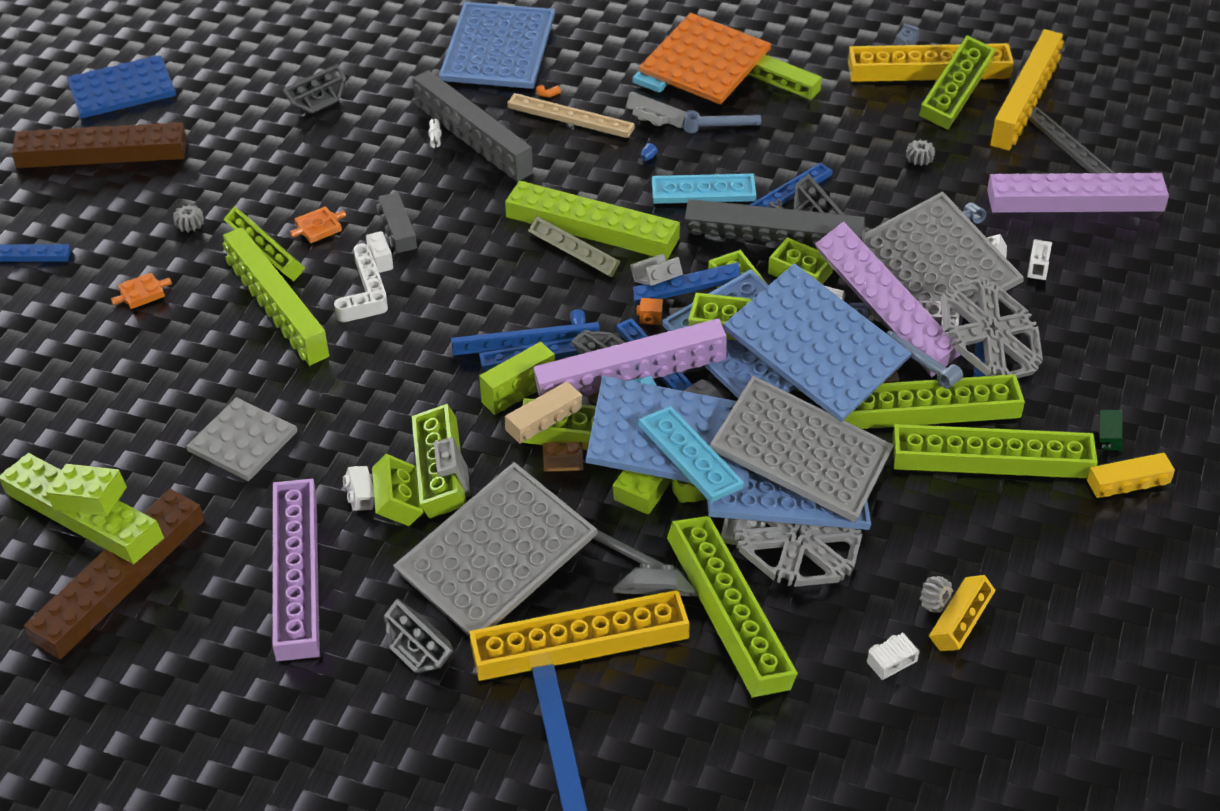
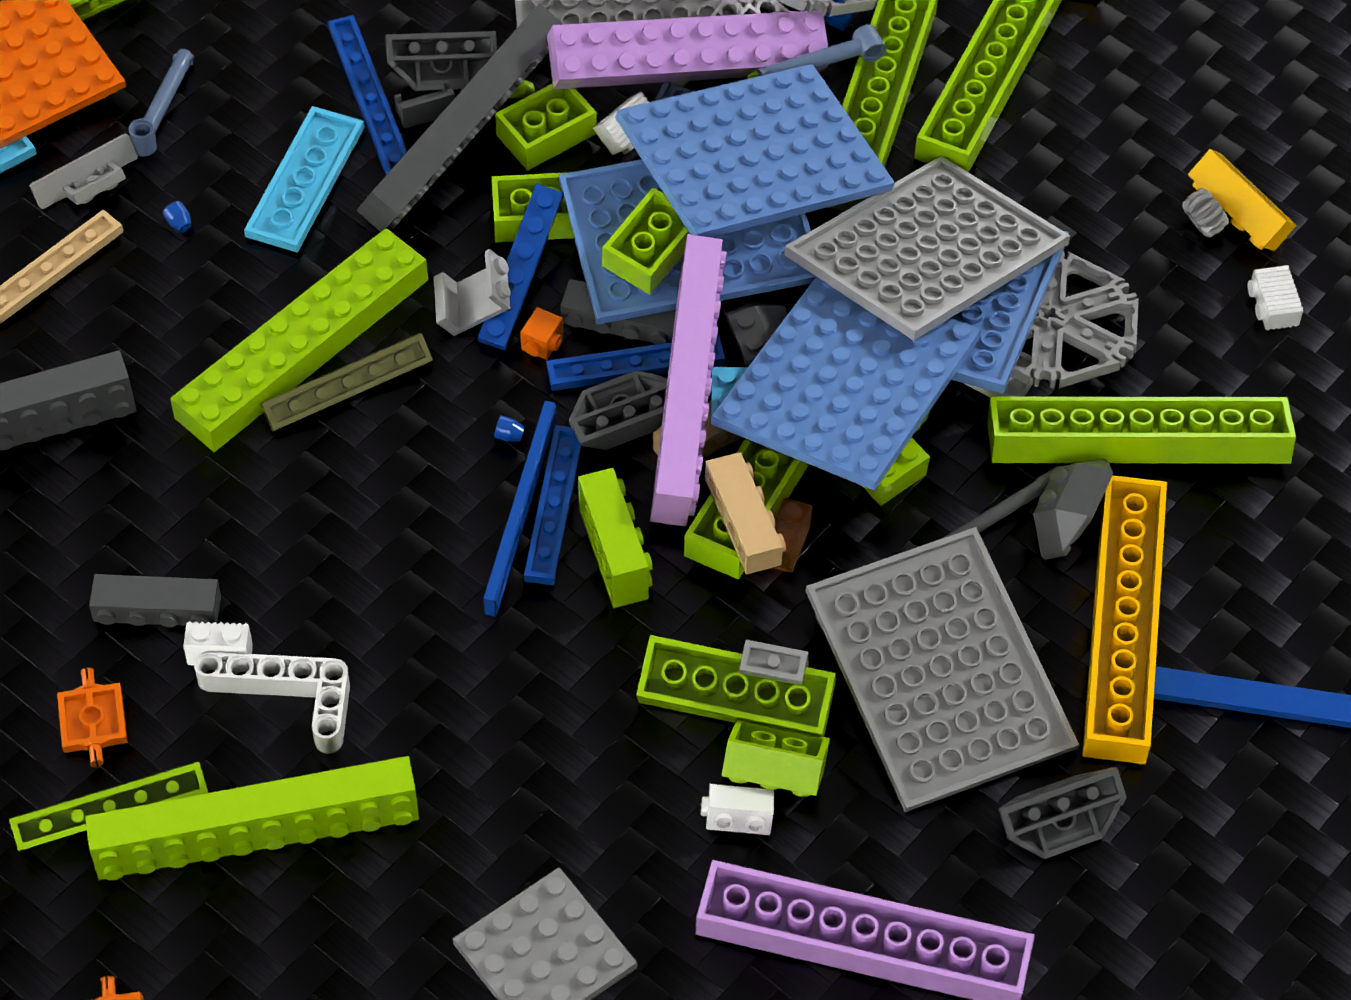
camera: 70 degrees left, 10 degrees up
medium azure plate [638,406,745,503] -> none

